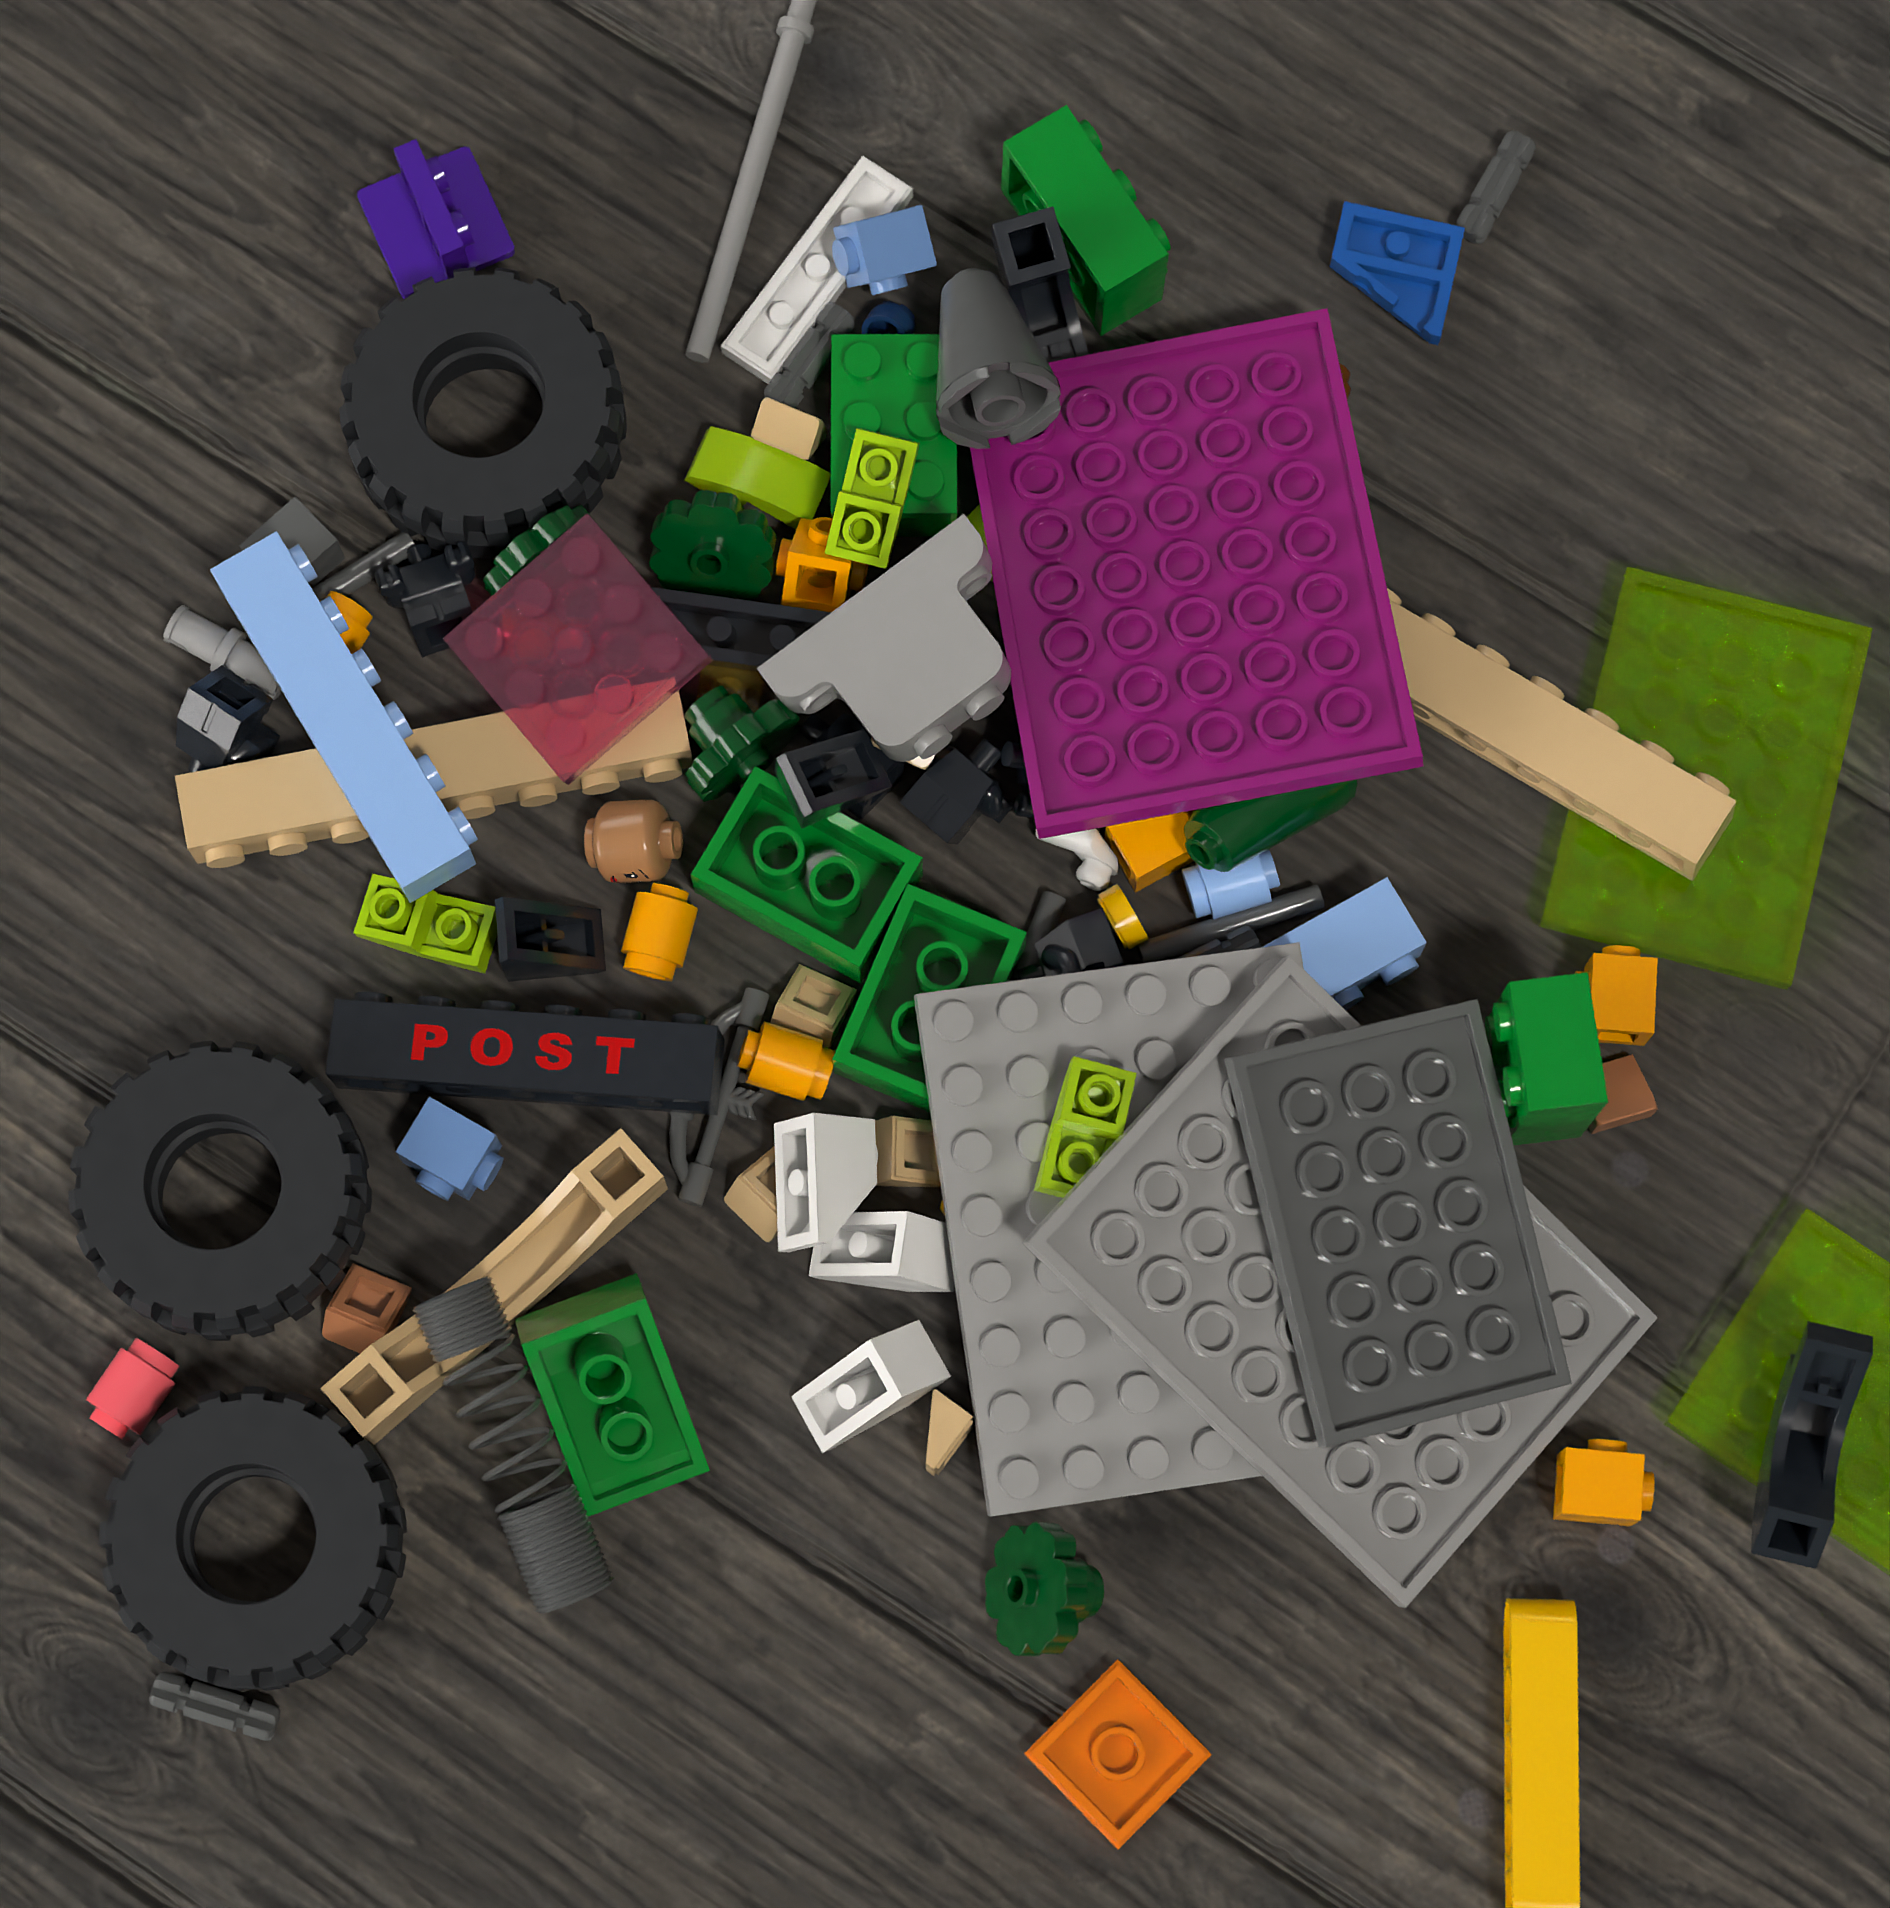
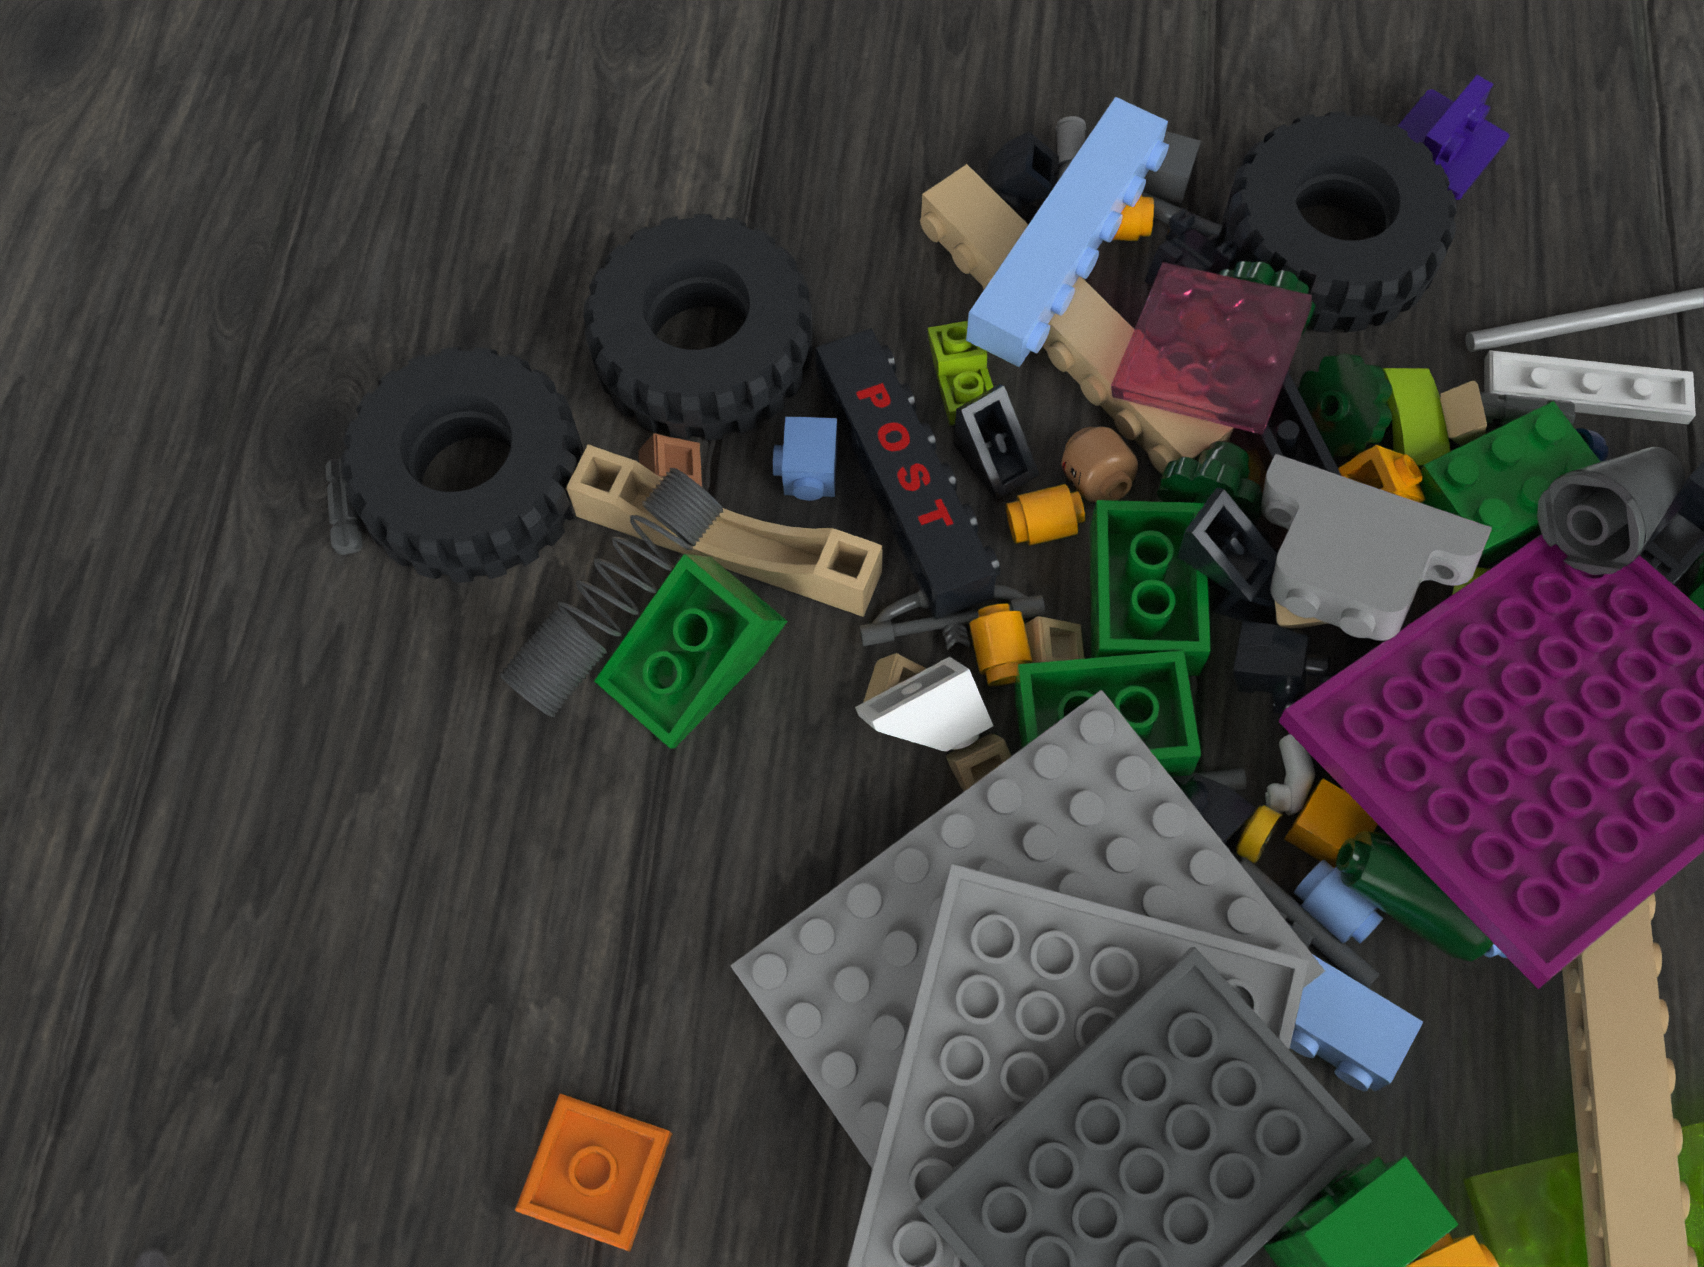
camera: 65 degrees right, 10 degrees down
coral brick [86,1338,179,1439] -> none
white slope [791,1320,951,1453] -> none
white slope [809,1211,955,1292] -> none
lime slope [824,428,920,569] -> none
medium blue brick [832,205,937,295] -> none
tan slope [926,1389,974,1476] -> none
dark green plant [985,1522,1104,1657] -> none
lime slope [1034,1056,1137,1198] -> none

